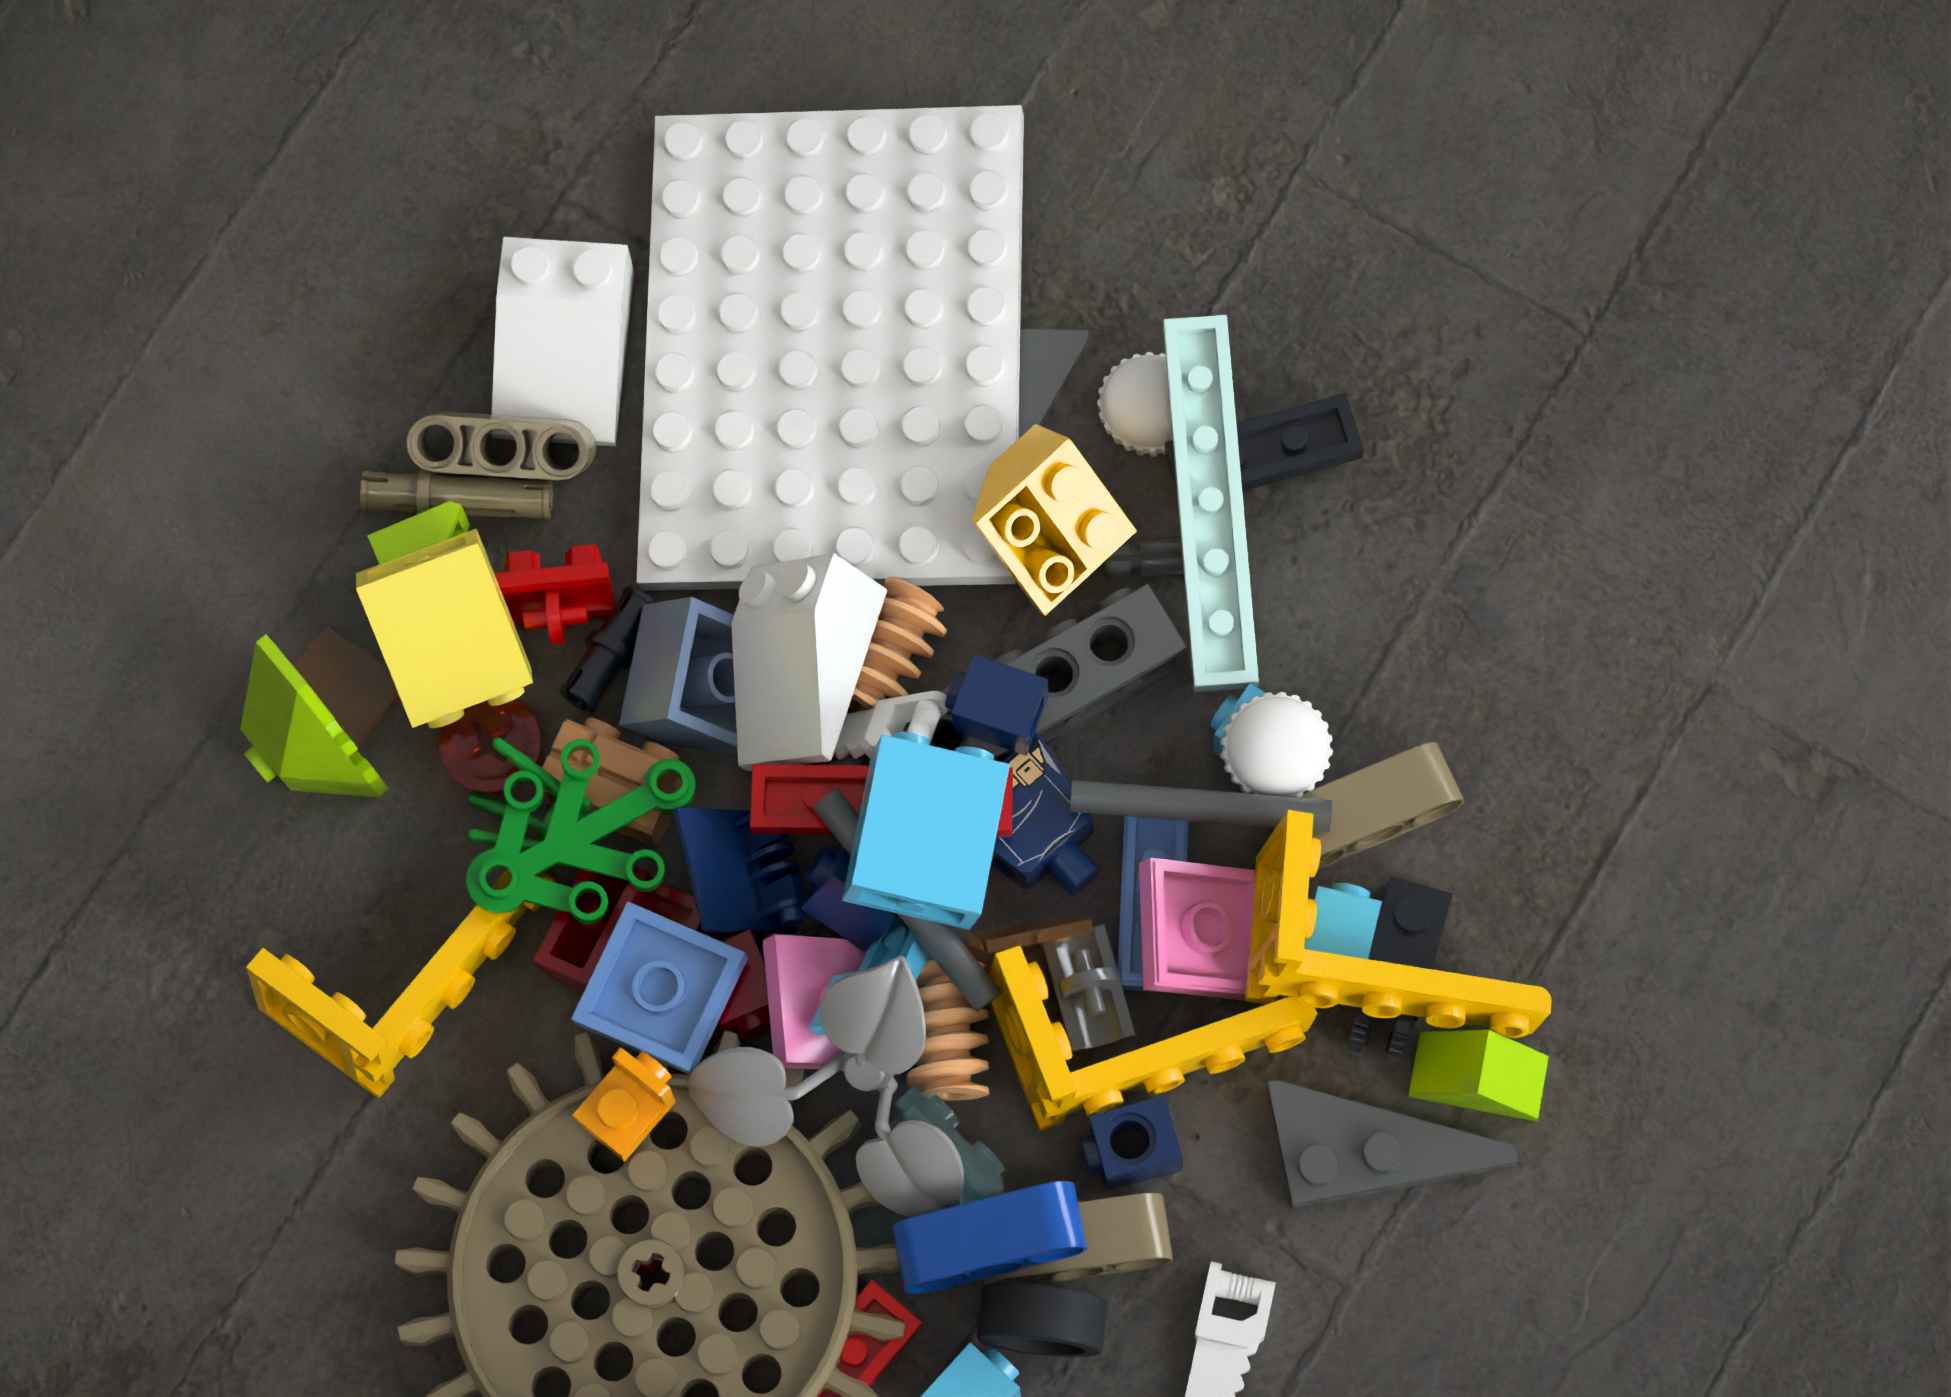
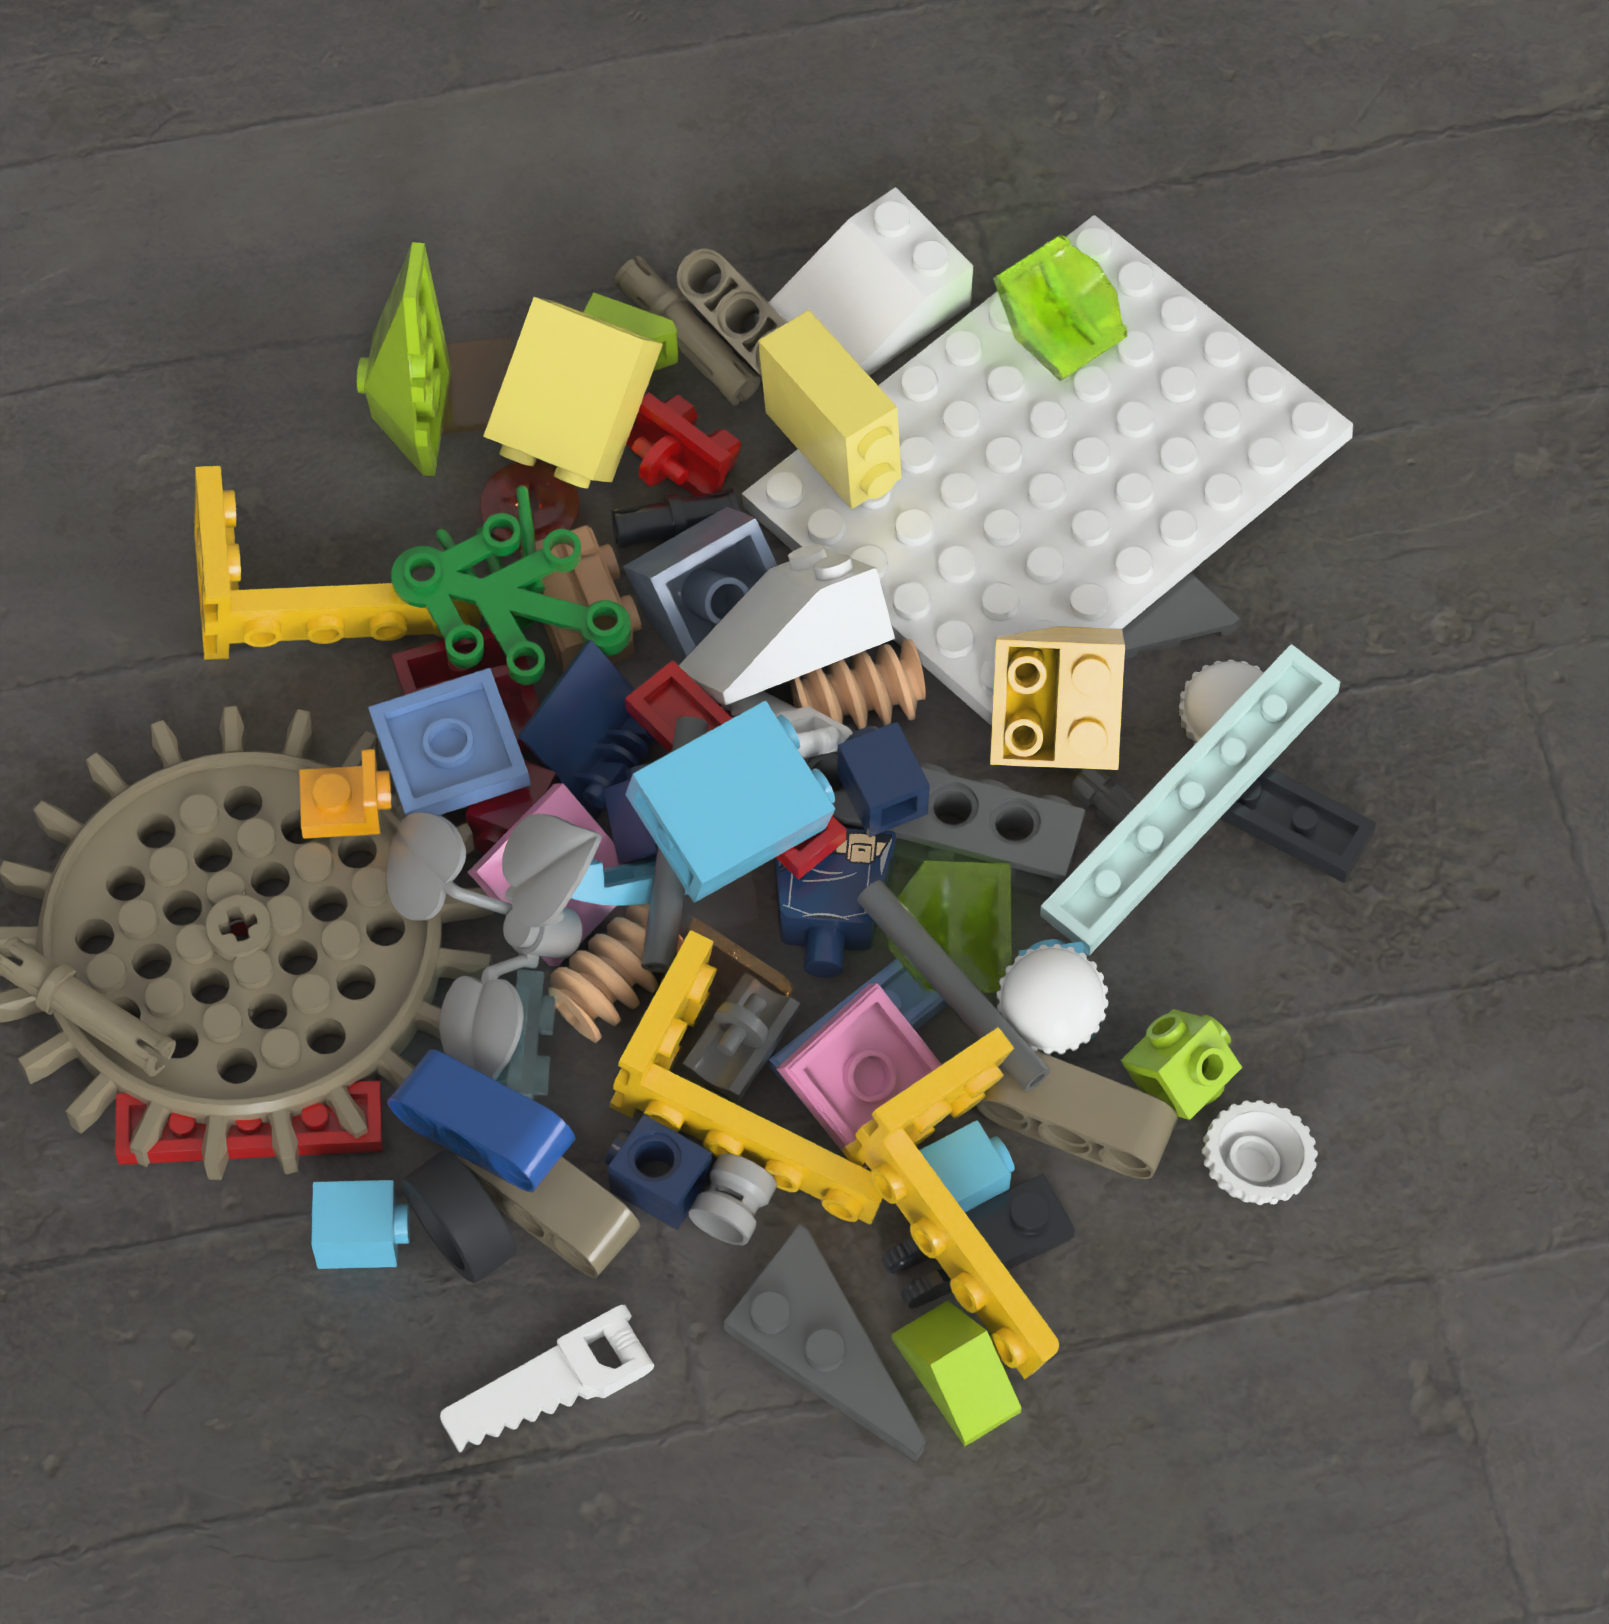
camera: 40 degrees right, 10 degrees down
none -> light grey wheel [689,1154,777,1246]
none -> light yellow brick [758,310,901,509]
none -> clear neon green slope [888,861,1012,993]
none -> clear neon green slope [993,235,1127,381]
none -> lime brick [1120,1009,1242,1120]
none -> white hat [1202,1100,1318,1205]

